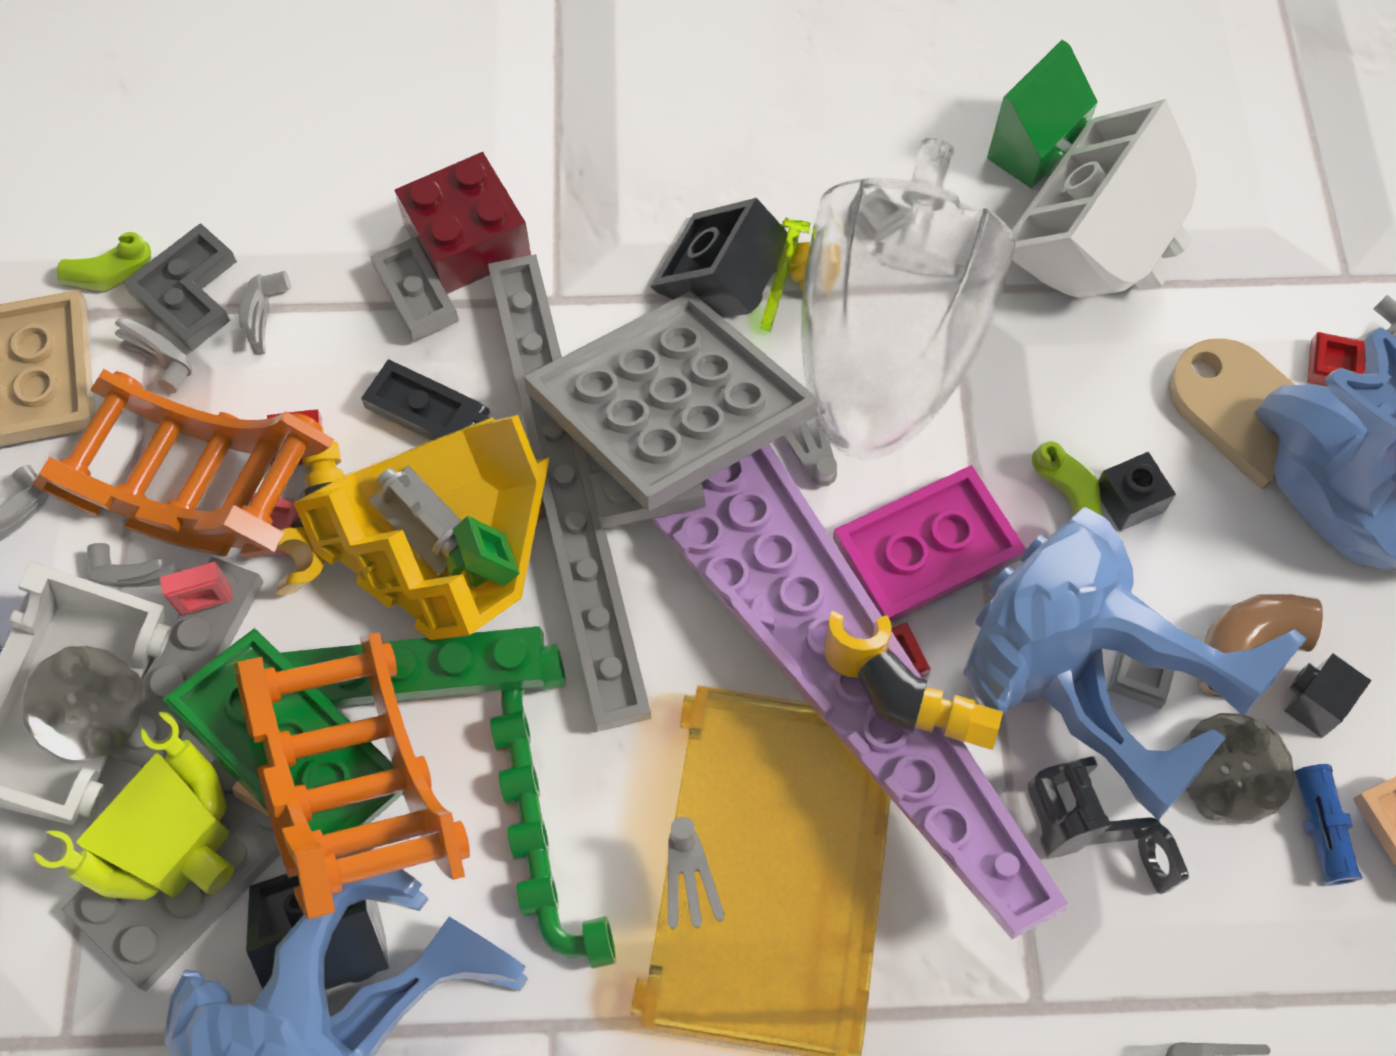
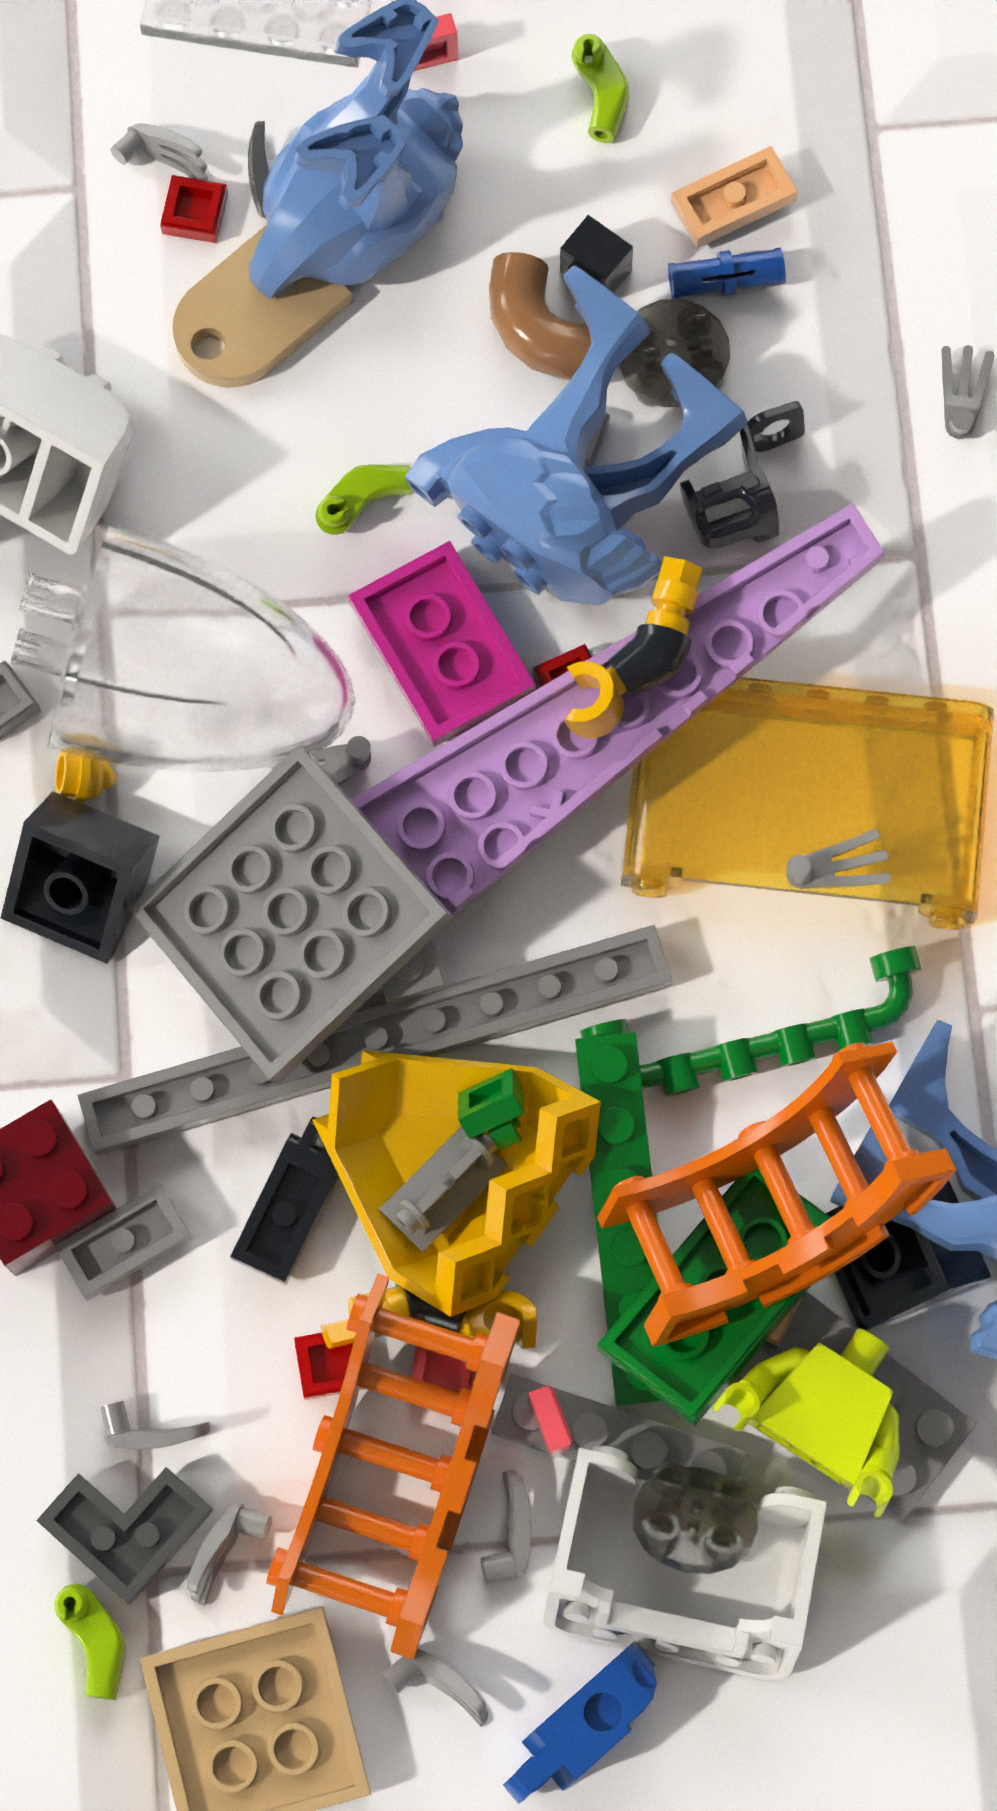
camera: 90 degrees left, 10 degrees up
clear neon green piece [759,217,811,332] -> none
black plate [1098,451,1176,532] -> none

